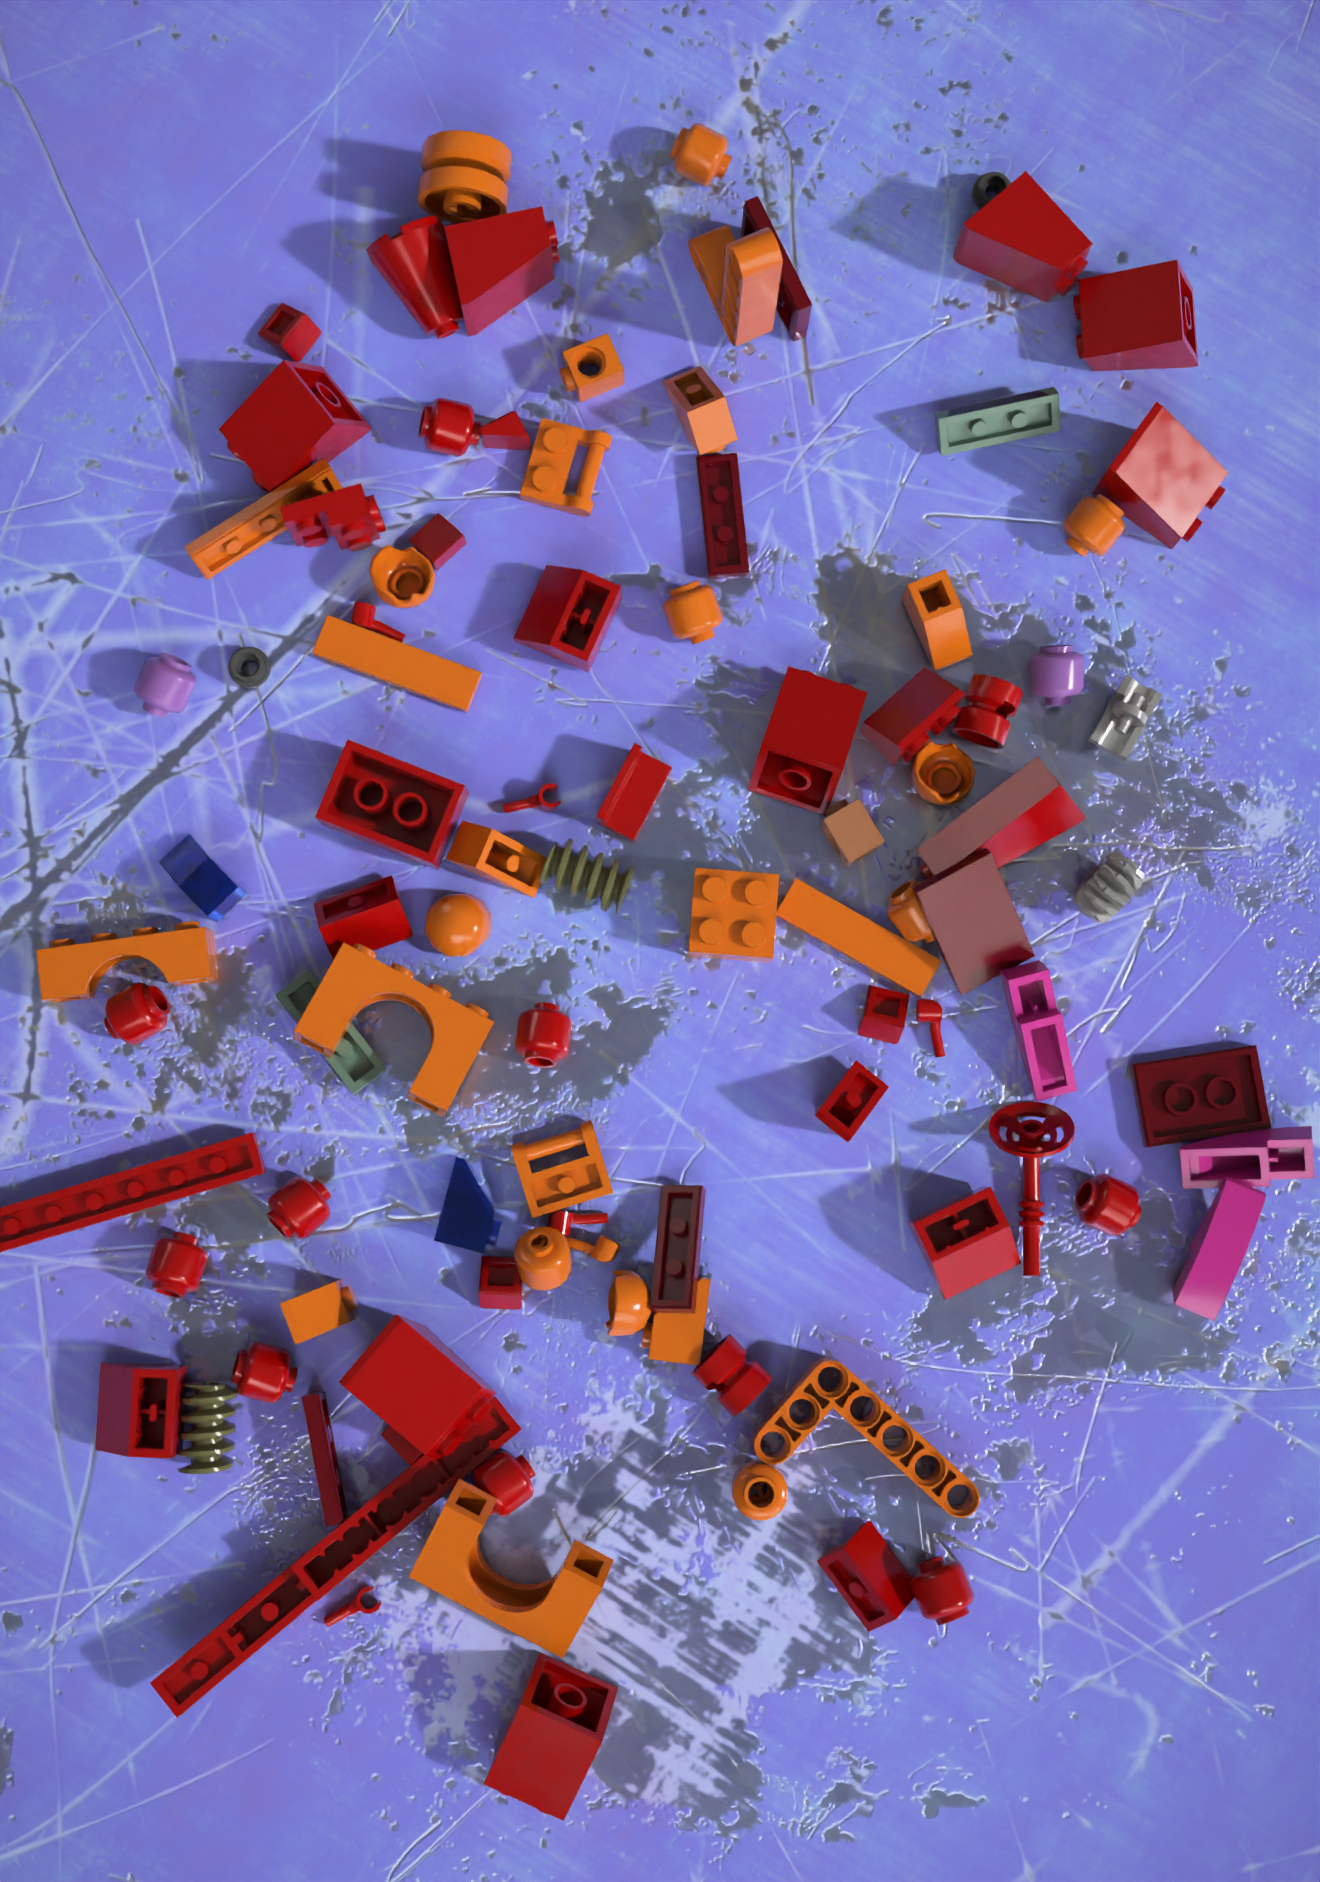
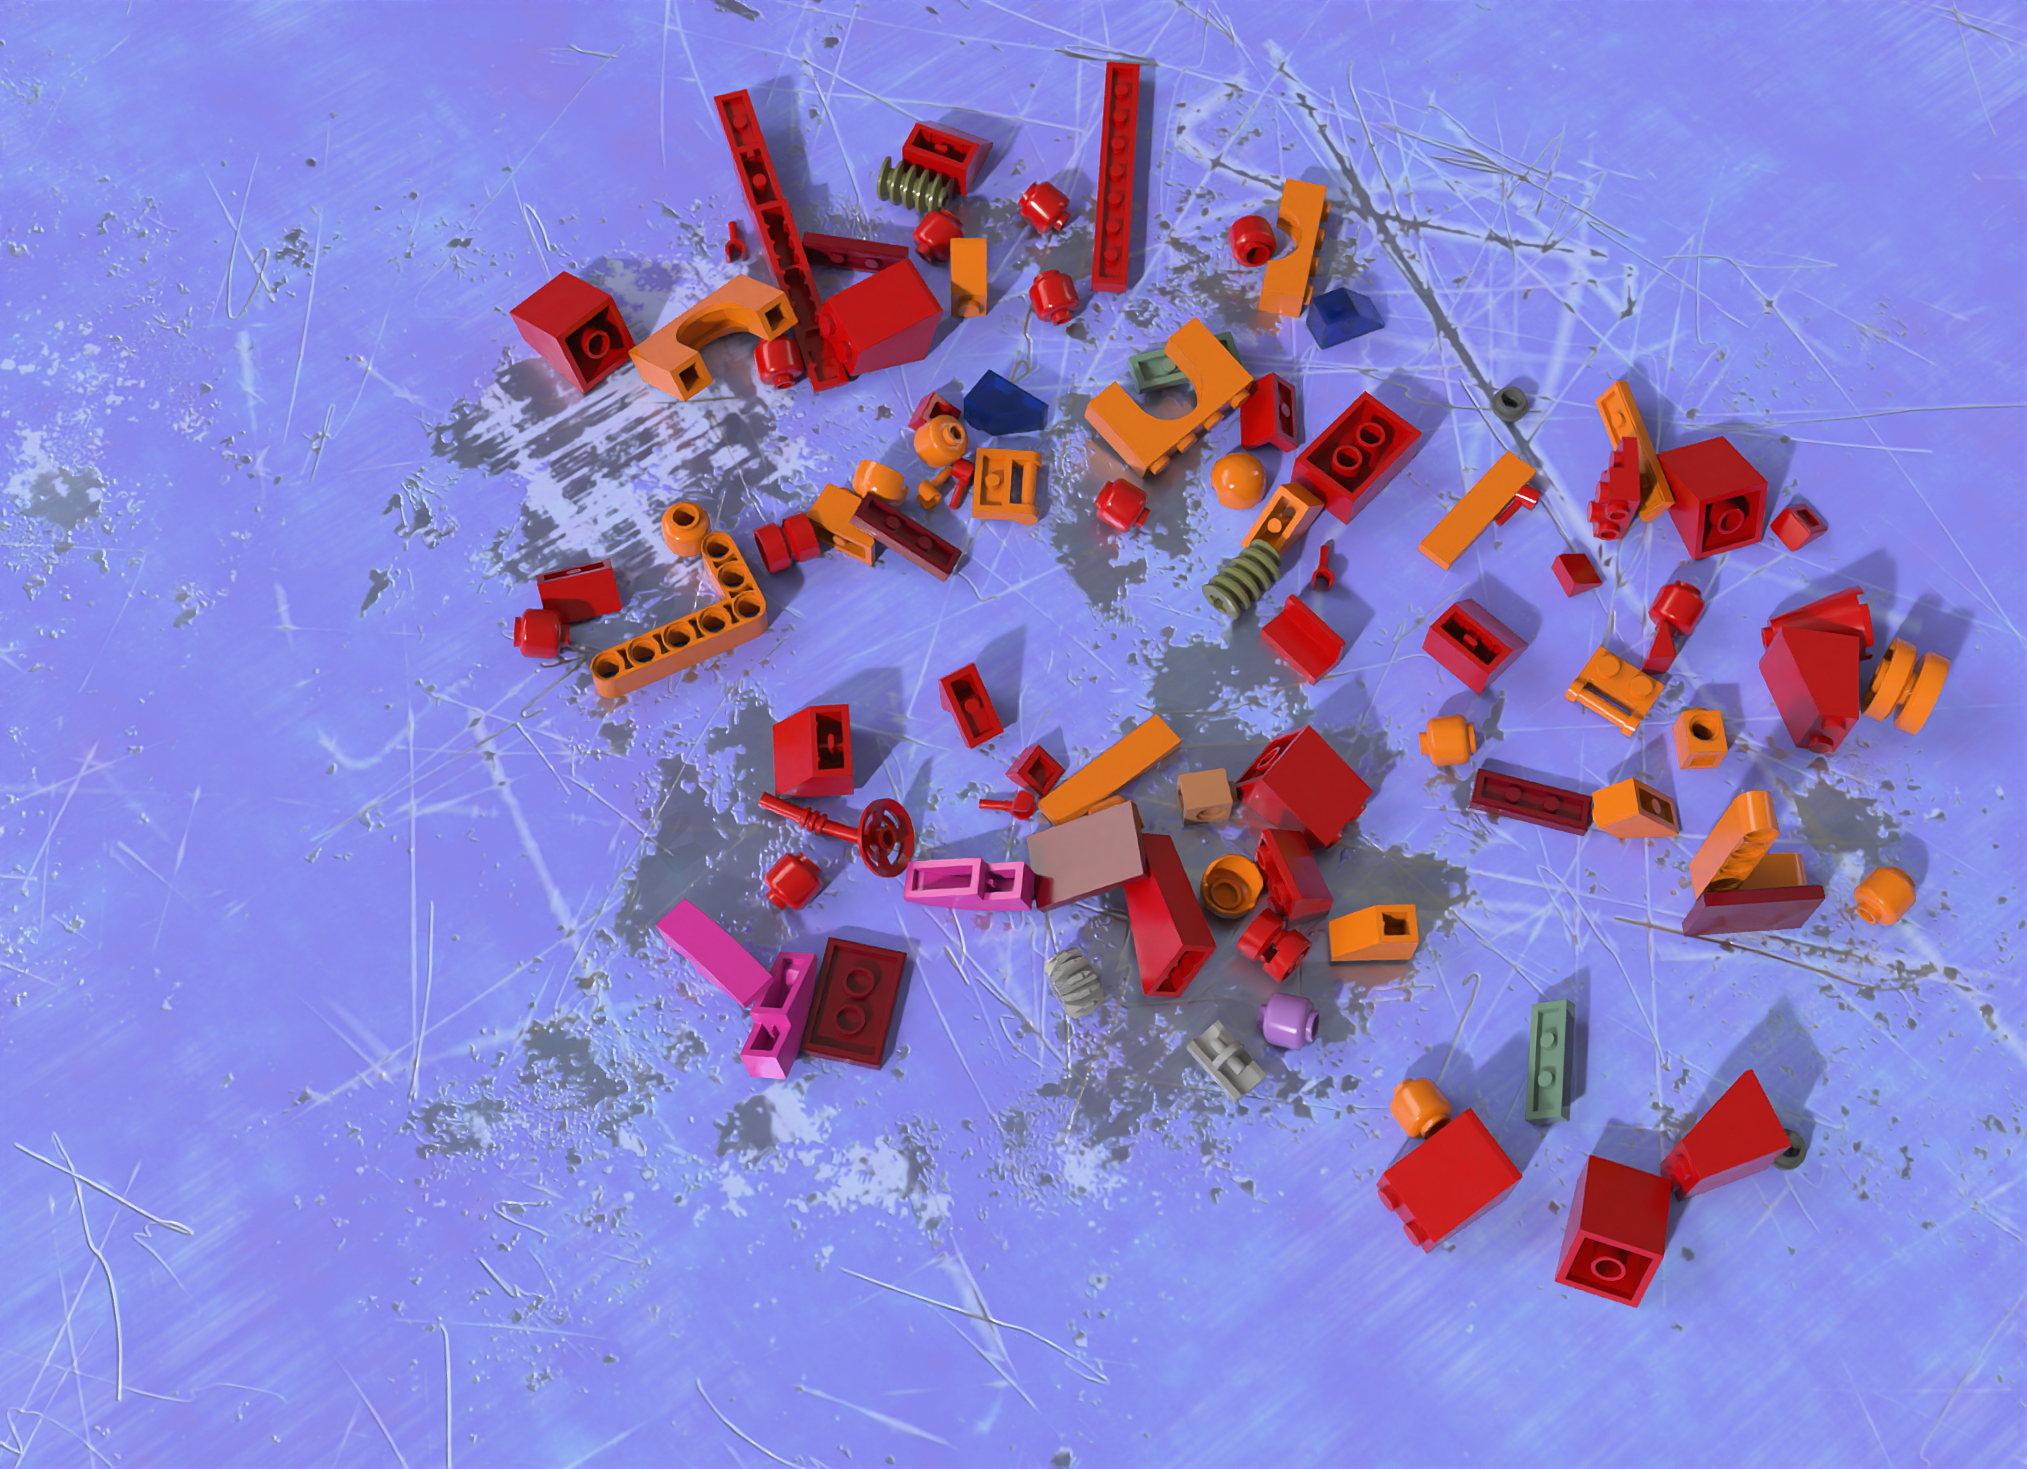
camera: 110 degrees right, 20 degrees down
medium lavender head [134,652,197,718] -> none
orange hair [369,545,436,608] -> none
orange brick [688,868,779,963] -> none

